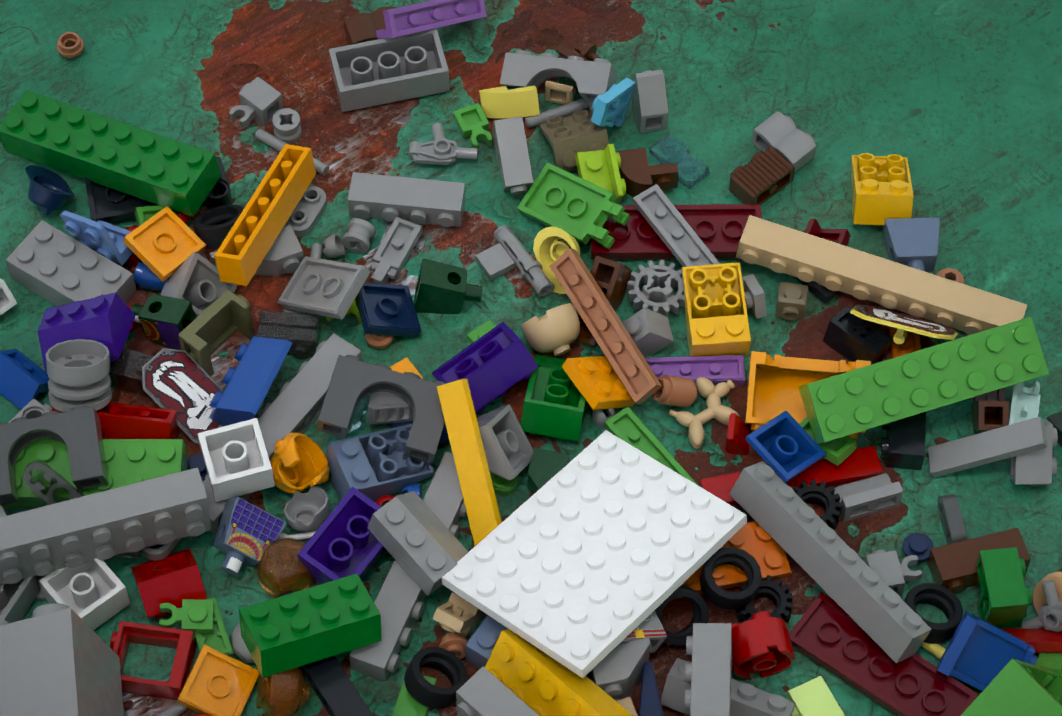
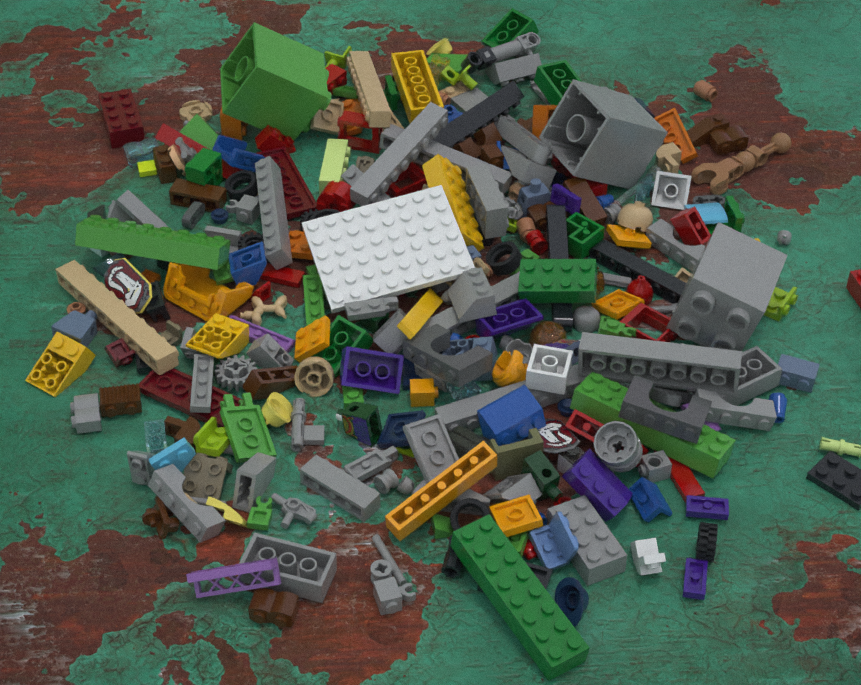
camera: 150 degrees left, 15 degrees down
nougat plate [549,248,662,404] -> none
nougat brick [652,375,697,408] -> none
none -> light grey hinge [344,297,398,321]

